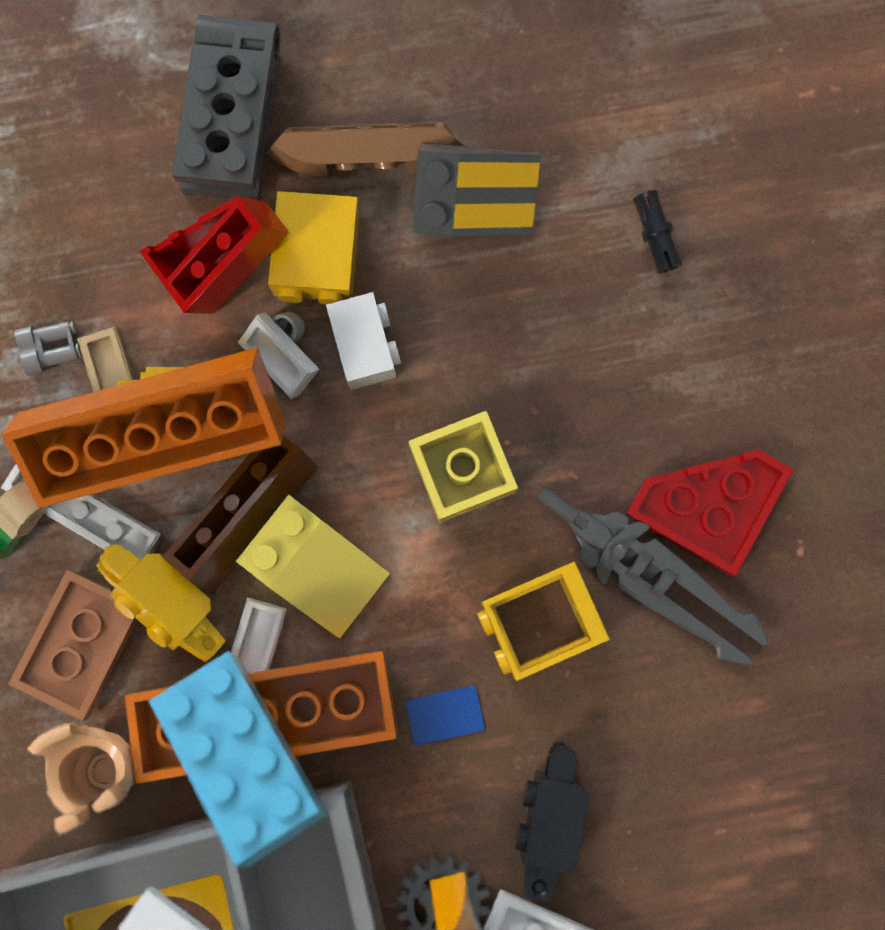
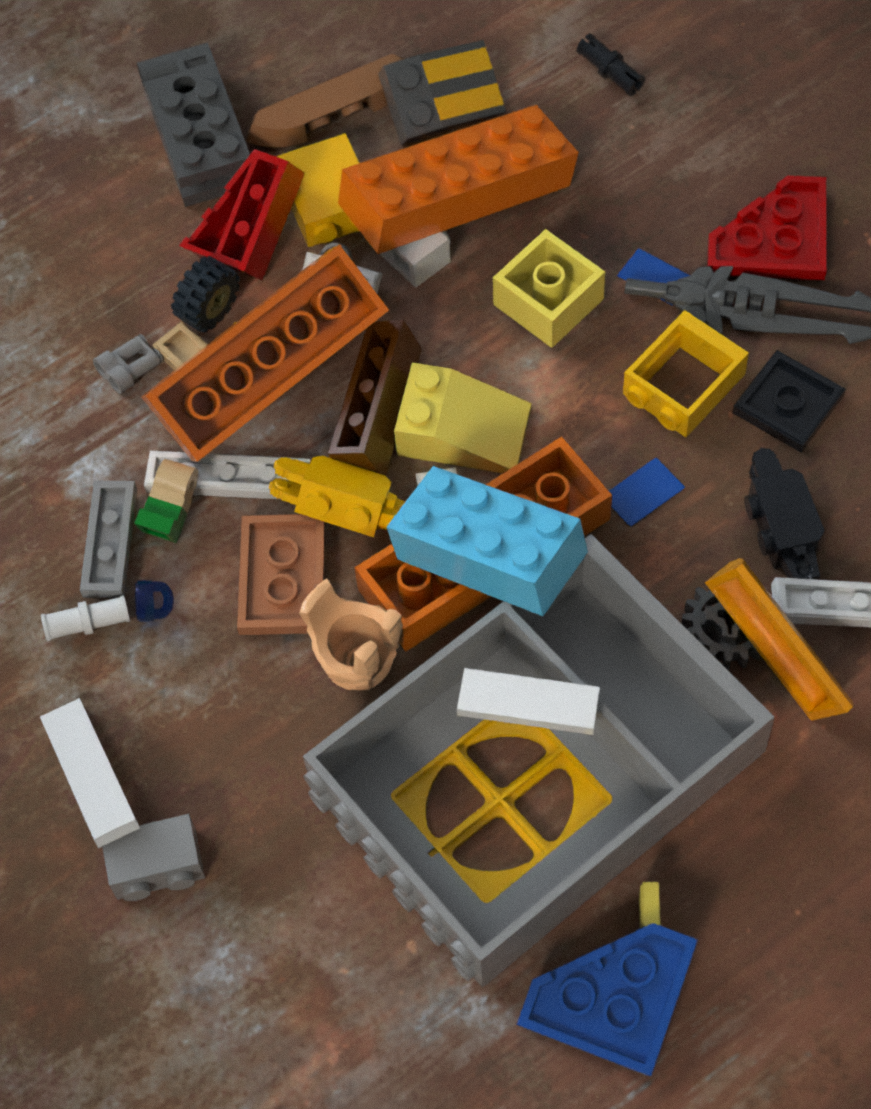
camera: 20 degrees left, 20 degrees down
none -> black wheel [171,256,240,333]
none -> orange brick [338,104,579,254]
none -> blue sticker [617,248,690,306]
none -> black tile [732,350,846,453]

